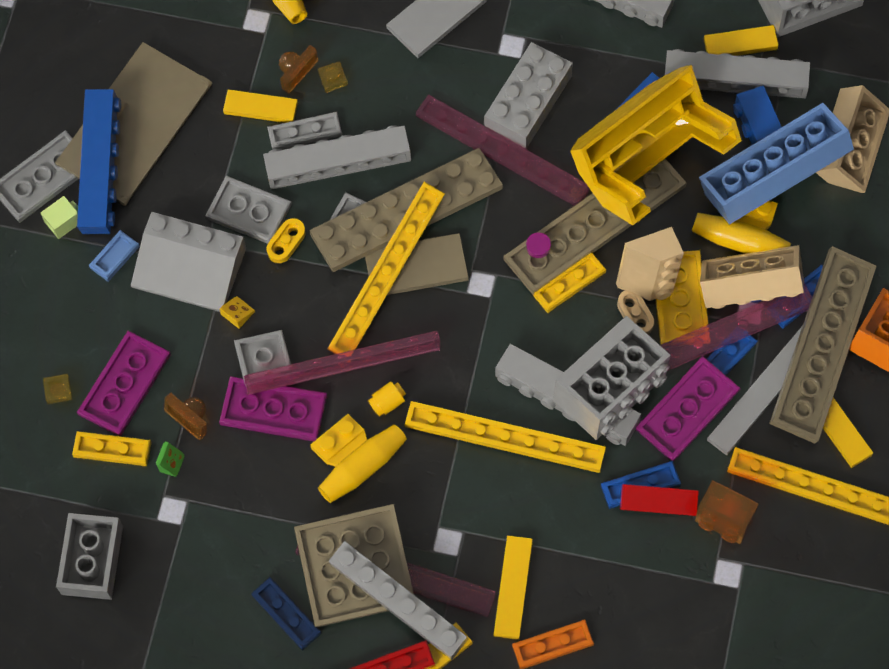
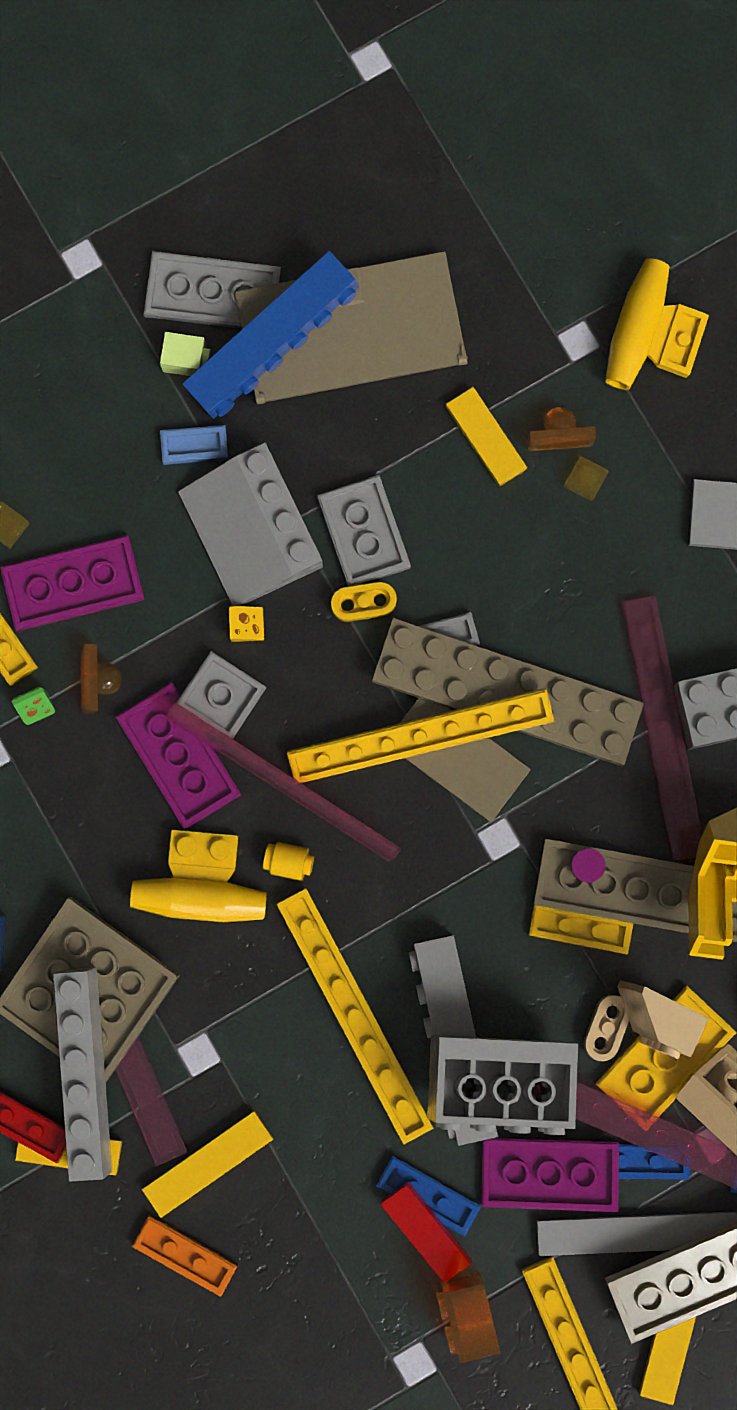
camera: 40 degrees right, 15 degrees up
light grey brick [263,125,411,189] -> none
light grey tile [267,112,342,150] -> none

